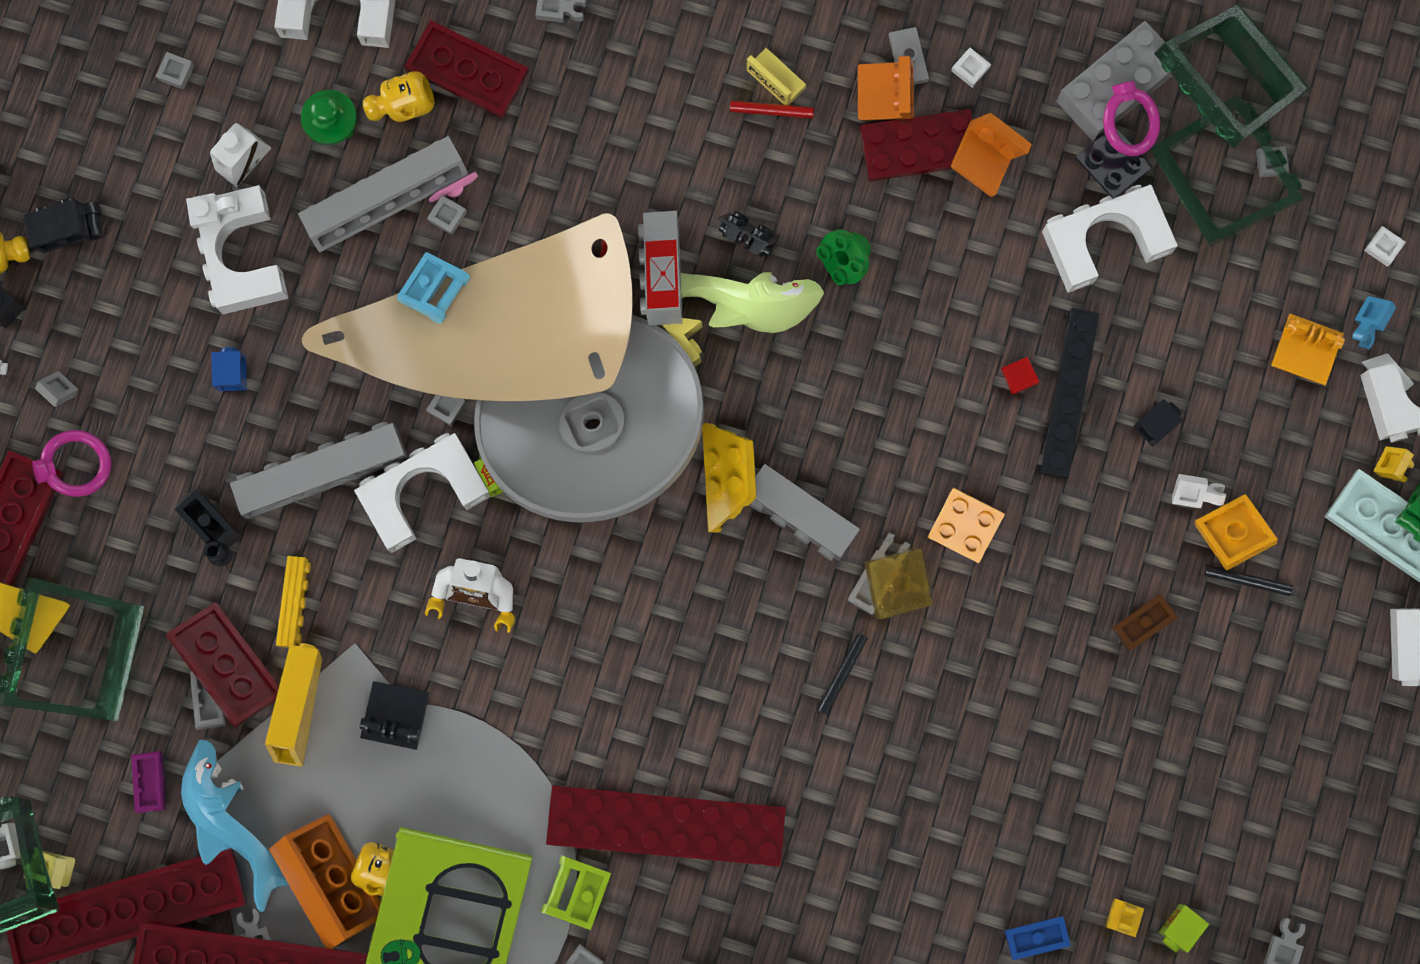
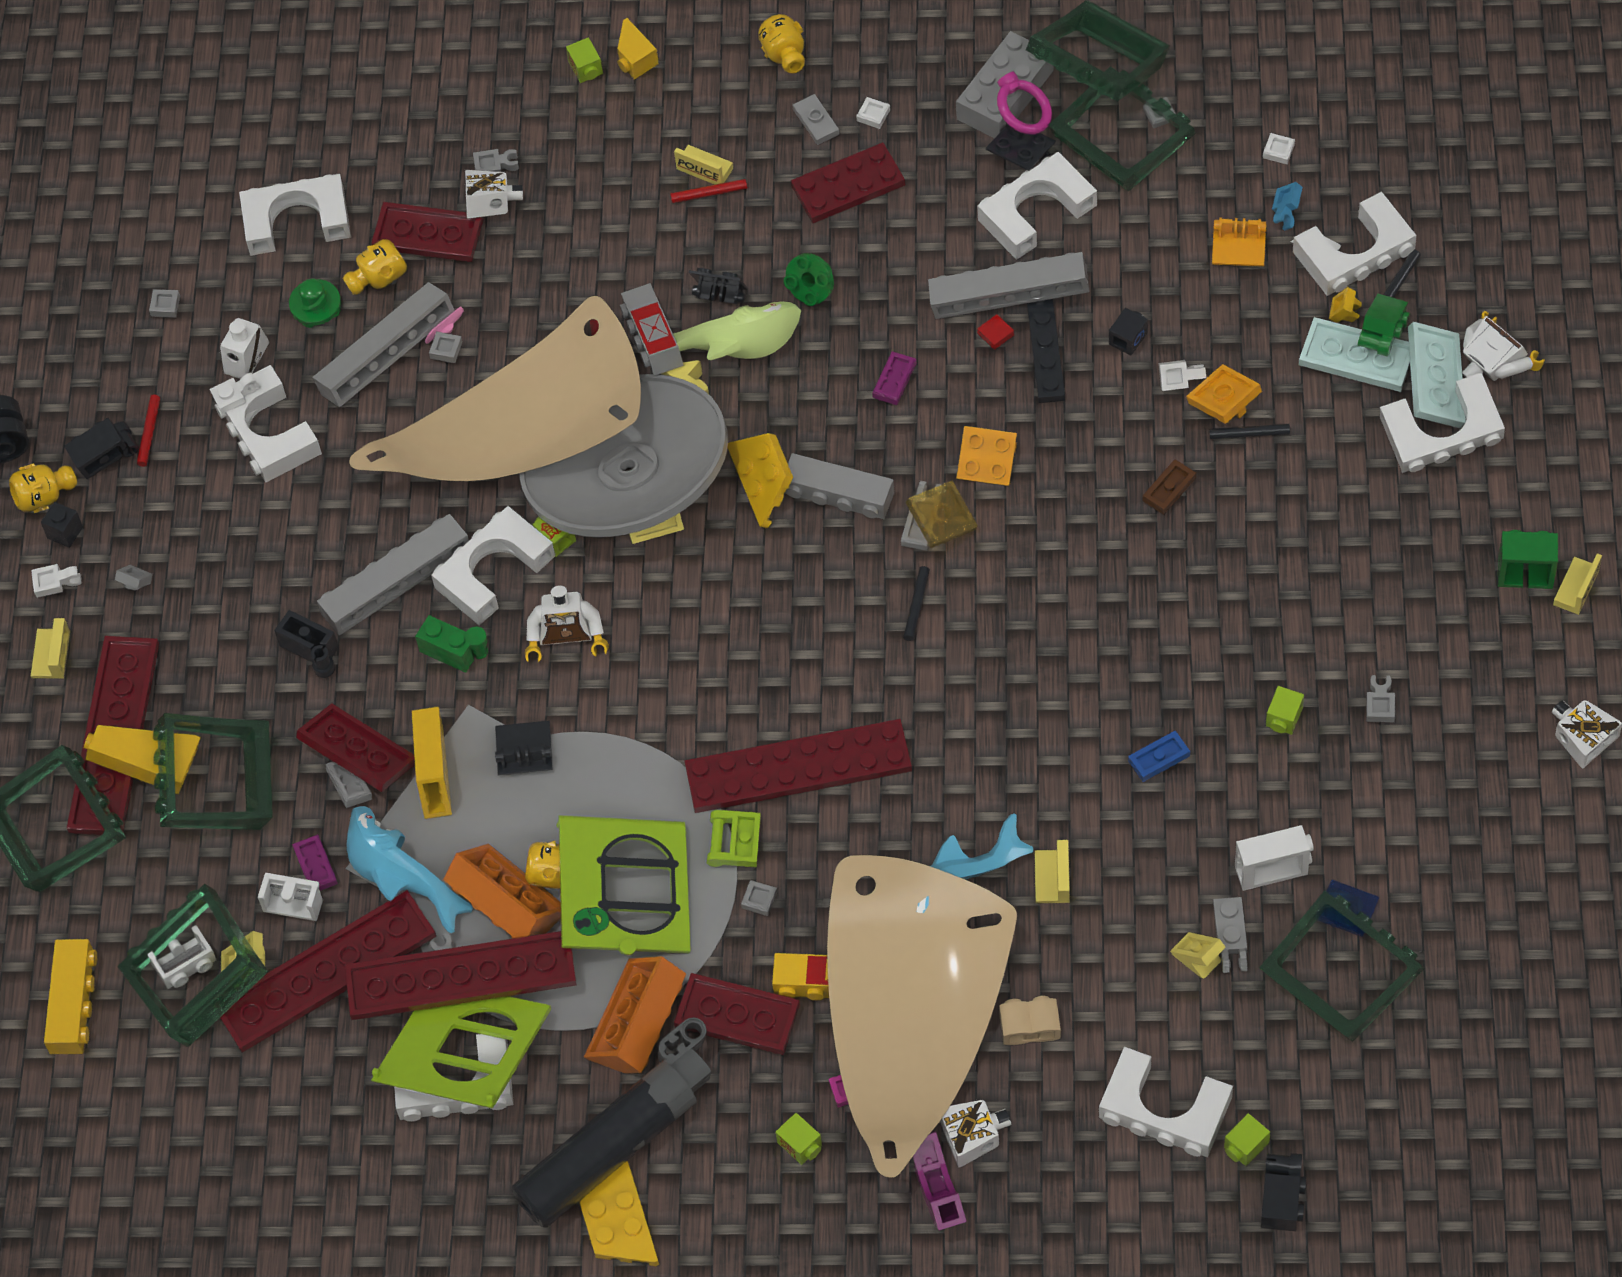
camera: 15 degrees left, 20 degrees down
dark pink piece [32,430,111,497] -> none
blue brick [211,347,247,392] -> none
yellow piece [276,556,311,648] -> none
medium azure plate [397,252,470,324] -> none
light grey plate [426,395,467,427] -> none
orange bracket [858,56,914,121] -> none
orange bracket [951,113,1032,197] -> none
yellow tile [1105,899,1144,937] -> none
none -> red bar [136,395,161,467]
none -> white window [258,873,323,921]
none -> green hinge [415,615,488,673]
none -> white torso [465,170,523,218]
none -> magenta plate [872,351,917,405]
none -> light grey brick [928,252,1089,319]

